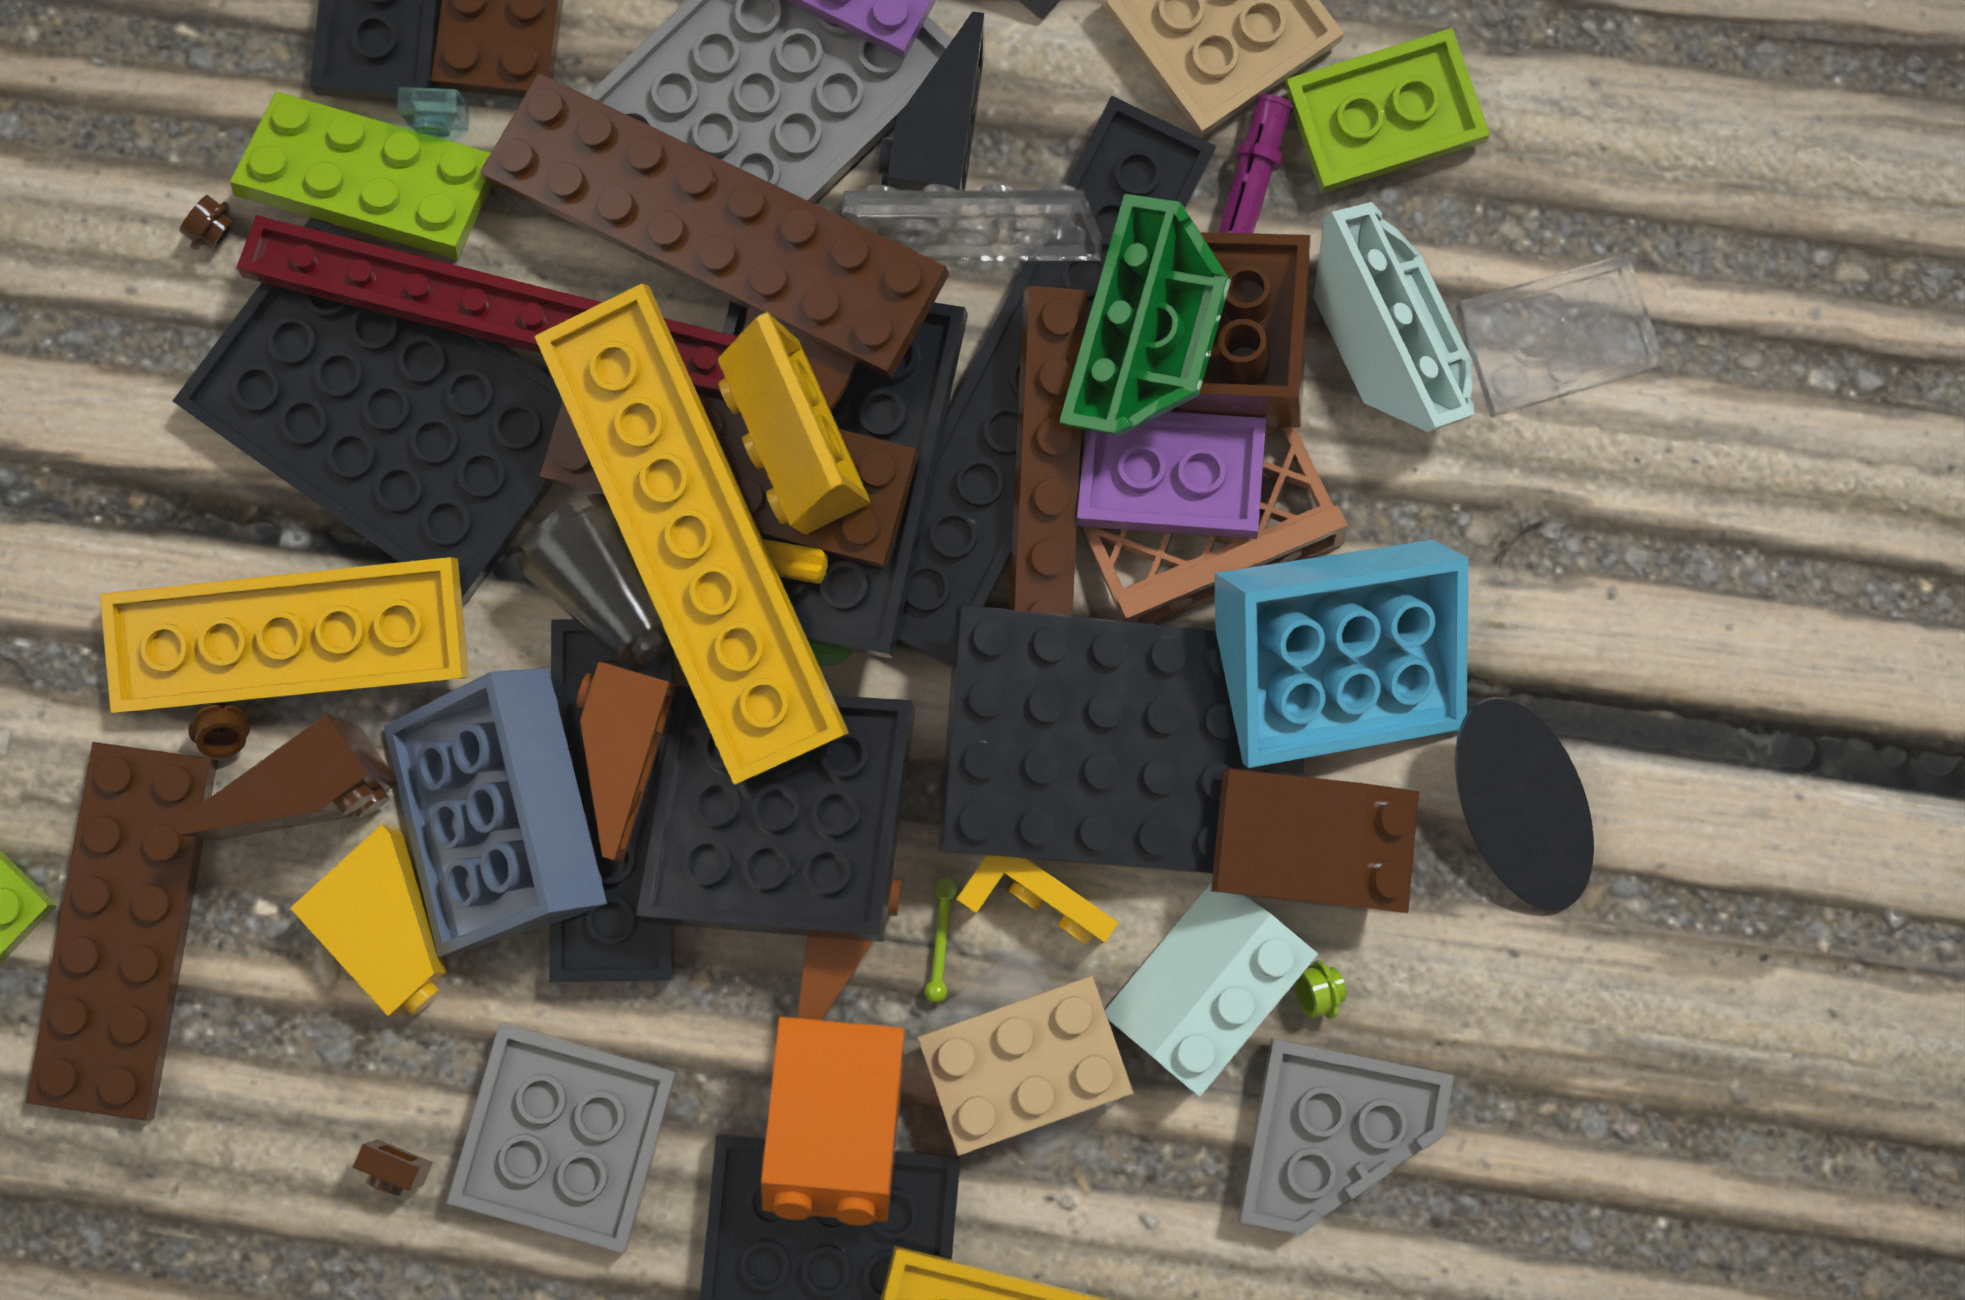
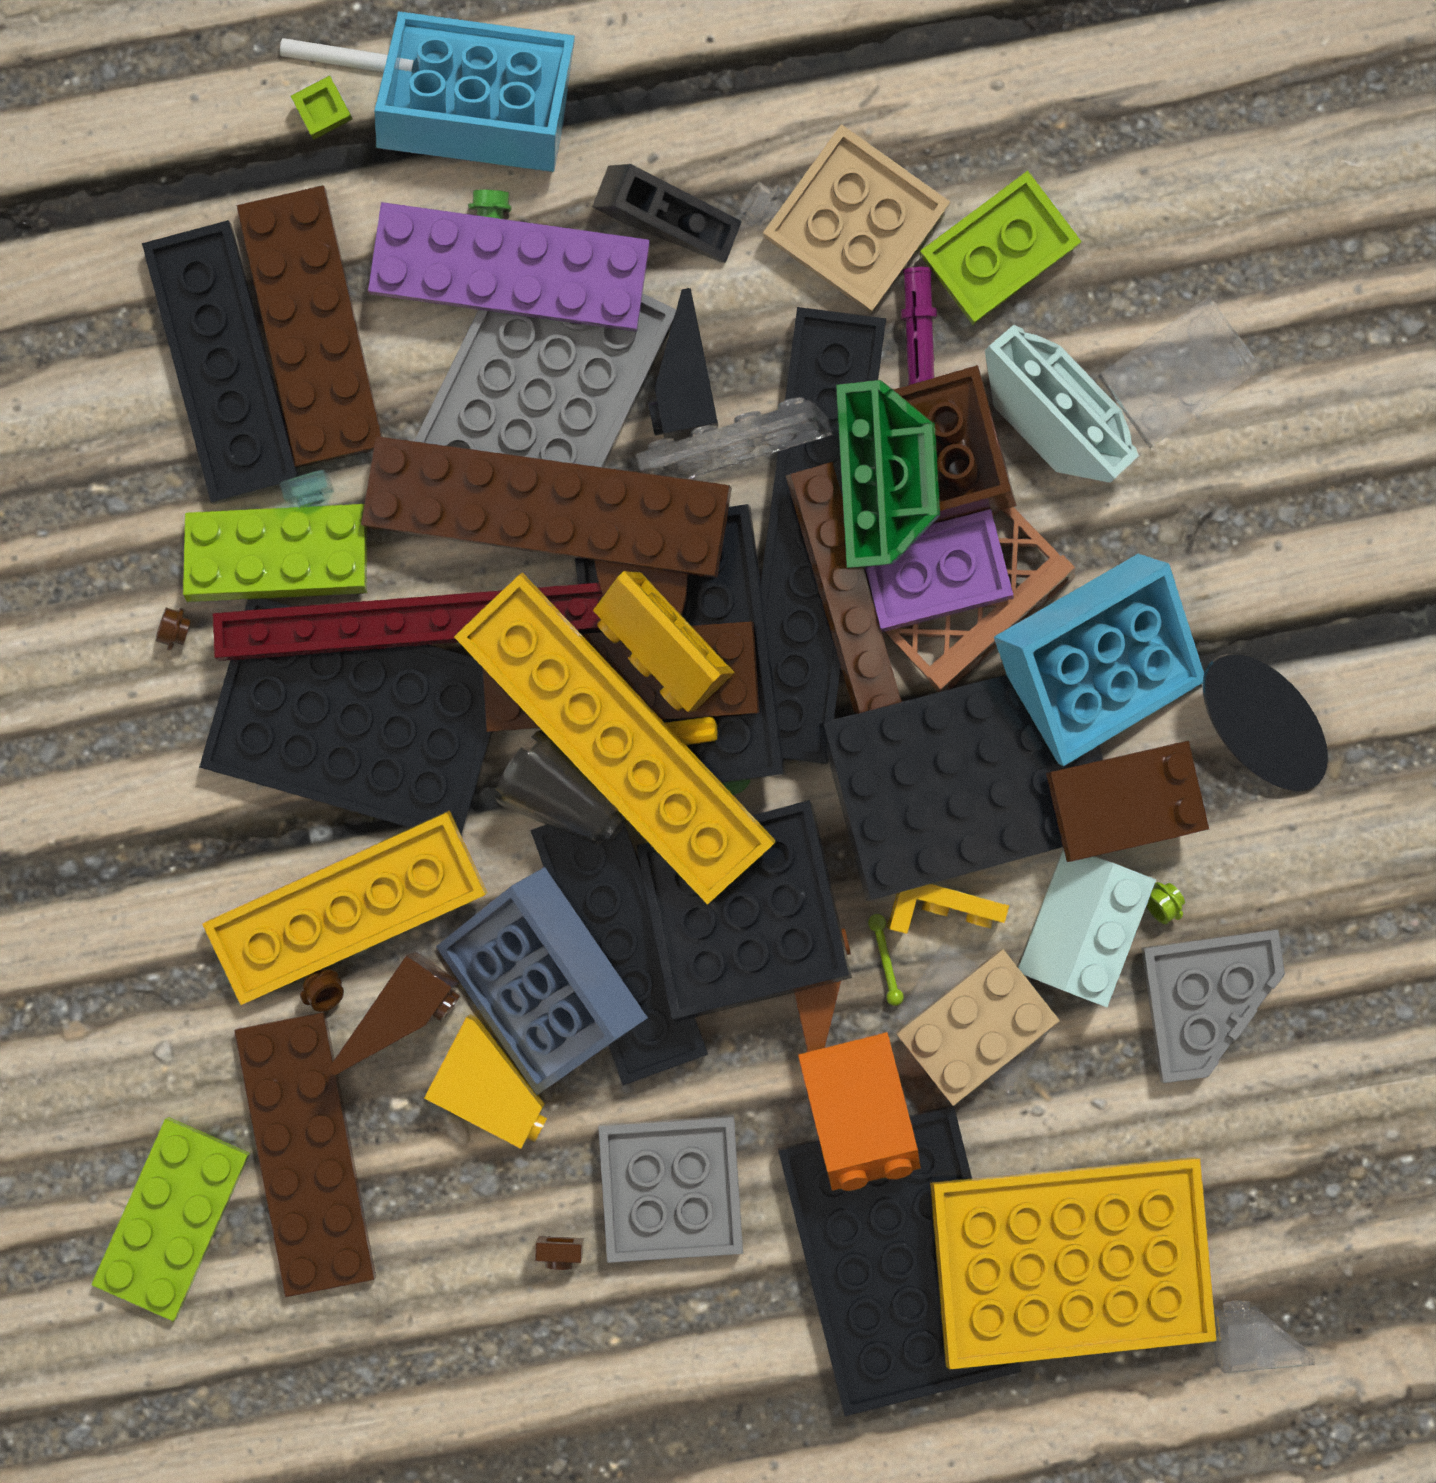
camera: 20 degrees left, 5 degrees up
dark orange slope [576,661,677,862] -> none

